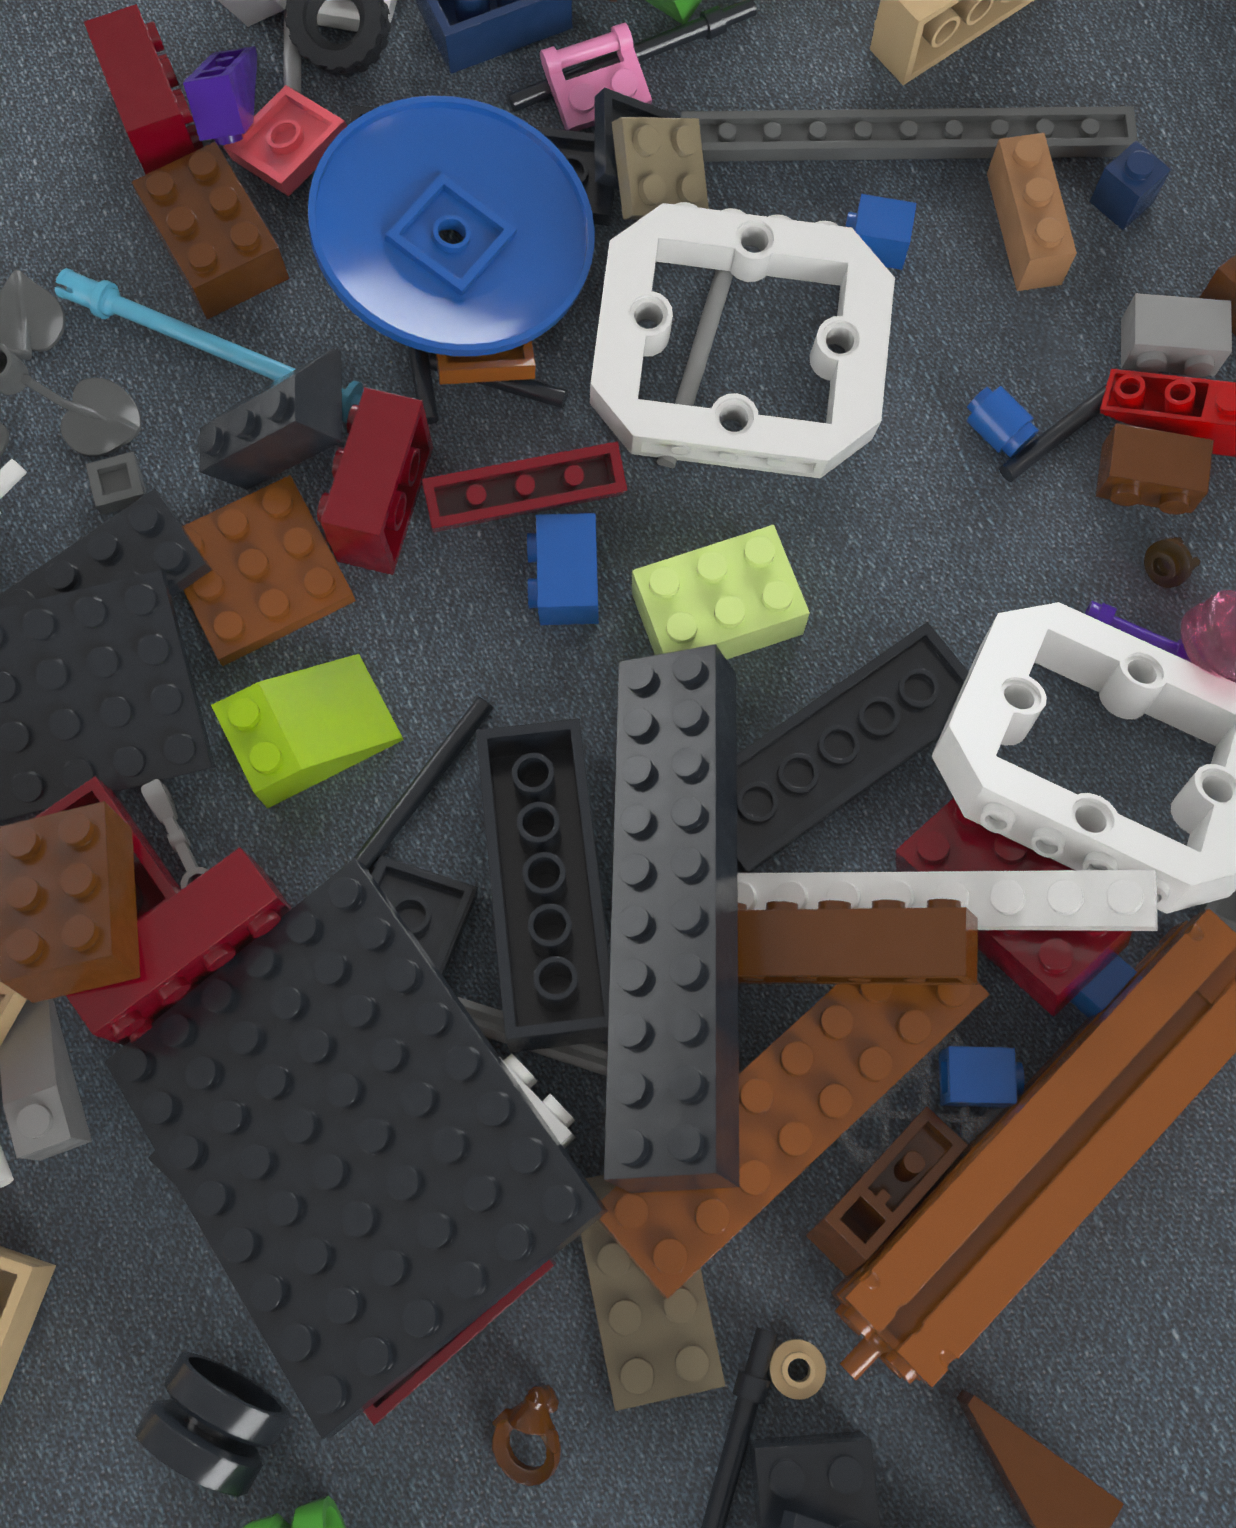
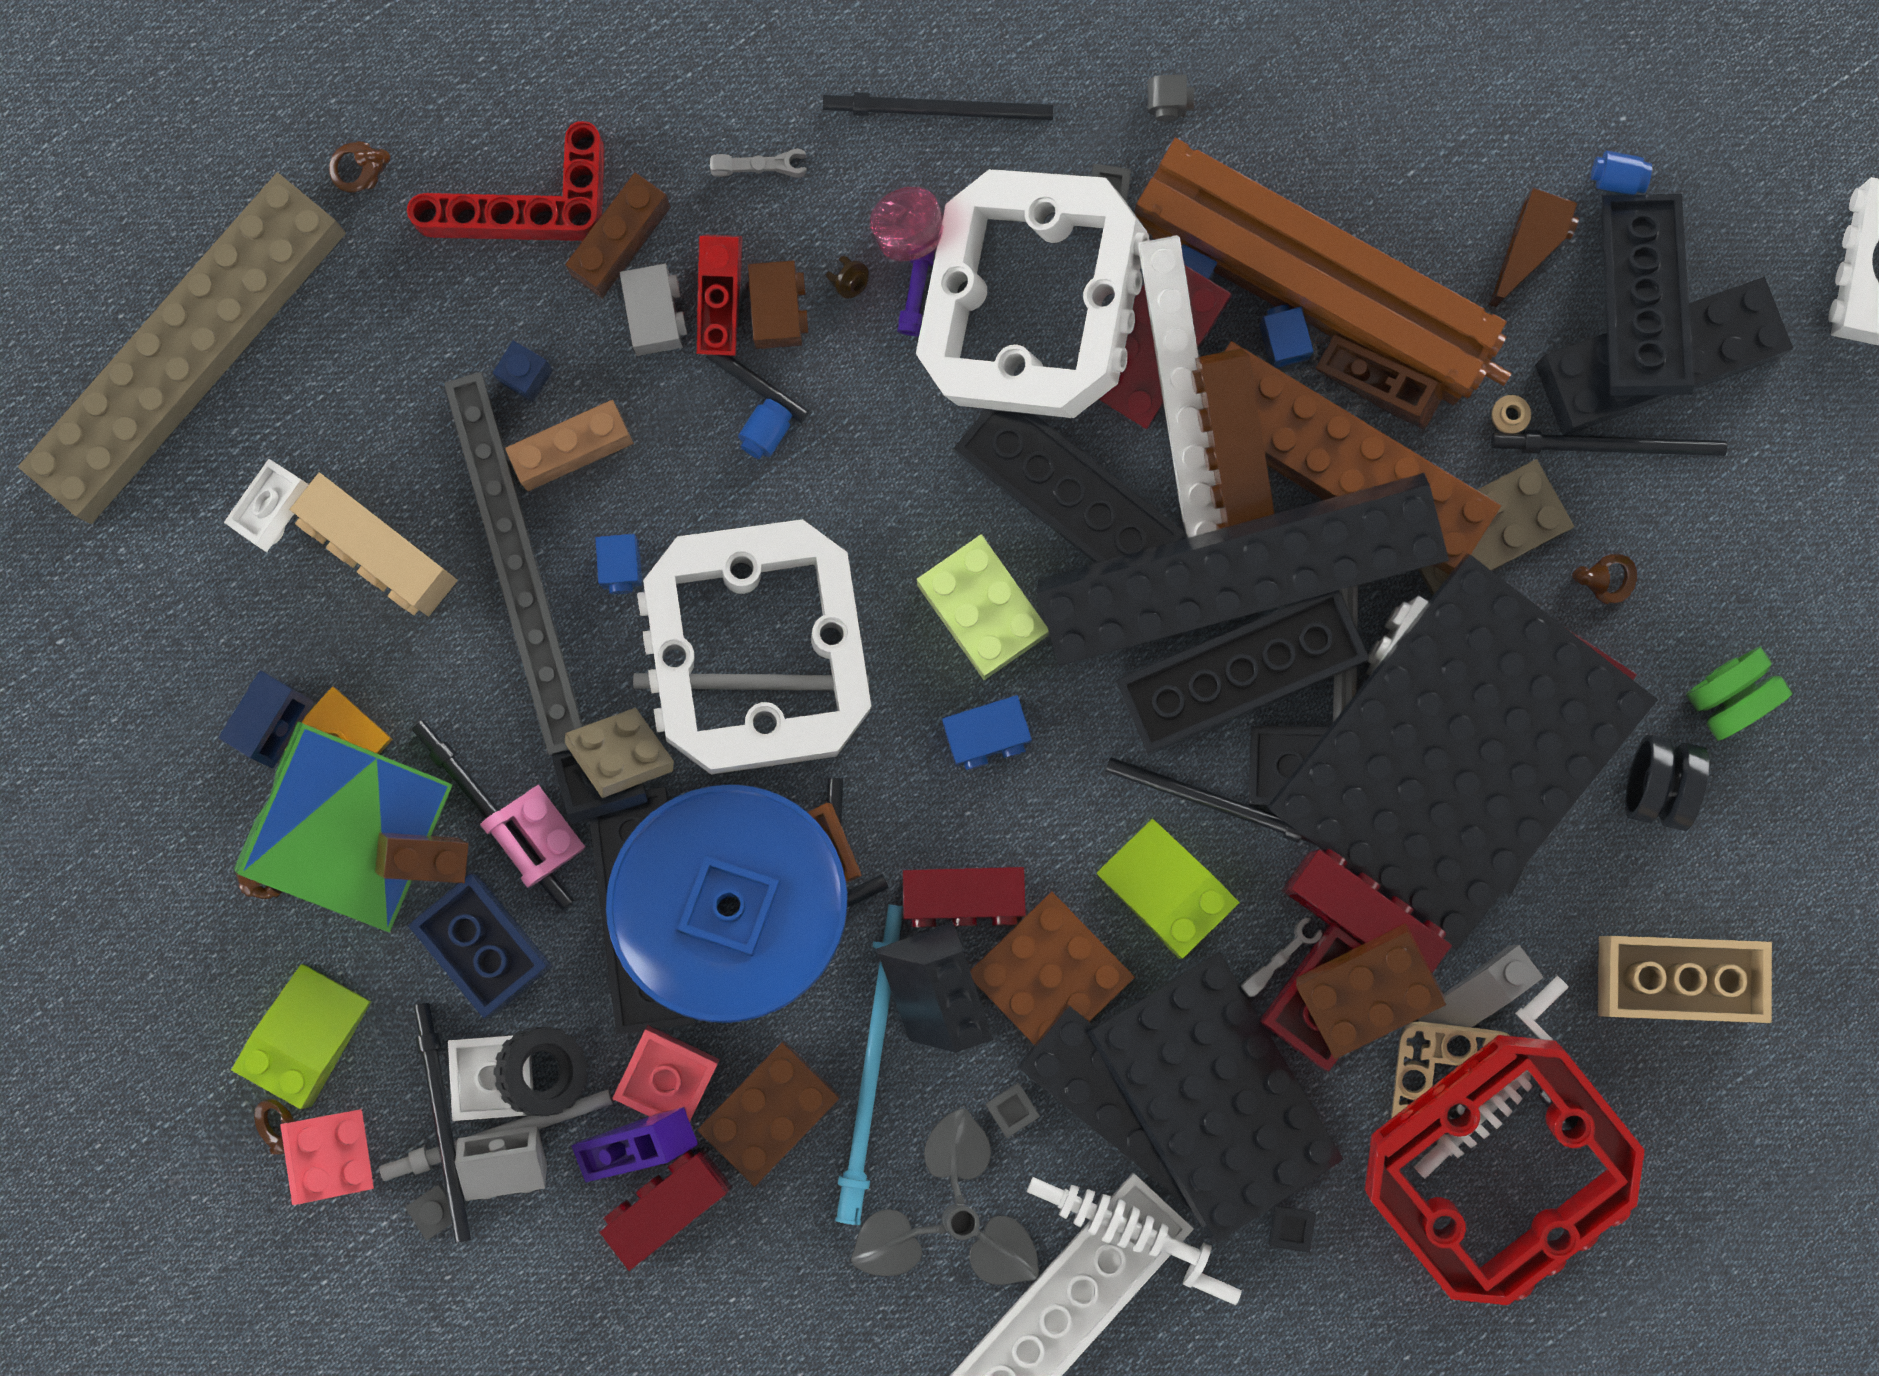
camera: 105 degrees left, 10 degrees up
dark red brick [422,441,628,533] -> none

